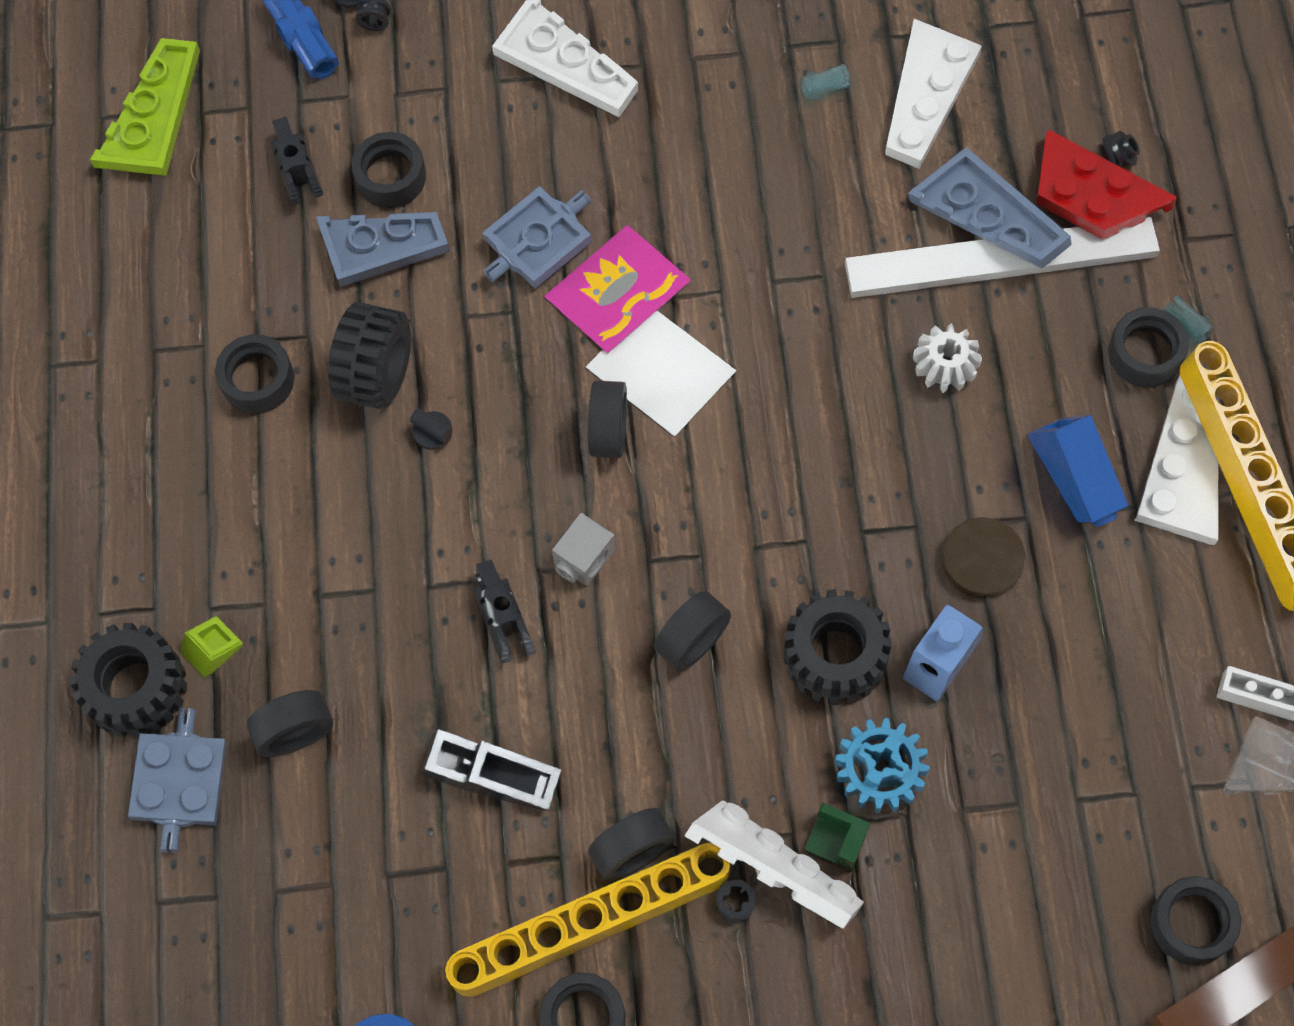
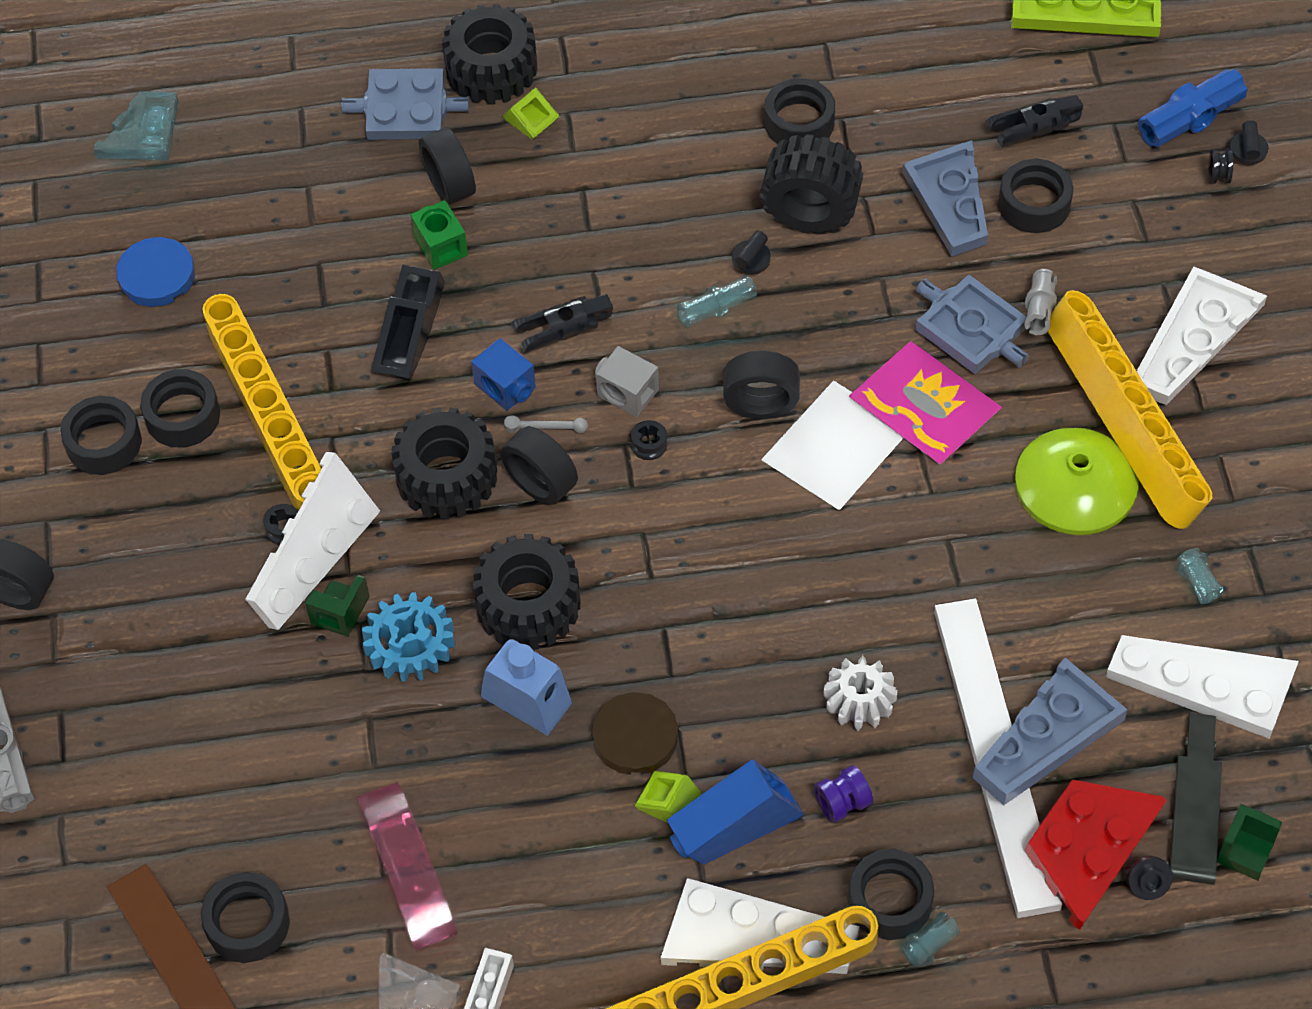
camera: 85 degrees right, 10 degrees down
black tyre [588,808,676,882] -> none
none -> clear pink slope [357,782,457,951]
none -> black tyre [391,407,497,519]
none -> green brick [410,200,468,270]
none -> blue brick [471,338,536,411]
none -> light grey hinge [504,415,588,433]
none -> black bush [631,420,667,460]
none -> lime slope [635,771,701,823]
none -> clear light blue pin [677,275,757,328]
none -> dark purple wheel [813,765,873,823]
none -> lime dish [1015,428,1139,535]
none -> light grey pin [1024,269,1058,335]
none -> yellow beam [1048,290,1212,529]
none -> pearl dark grey piece [1170,712,1222,885]
none -> dark green panel [1217,804,1282,881]

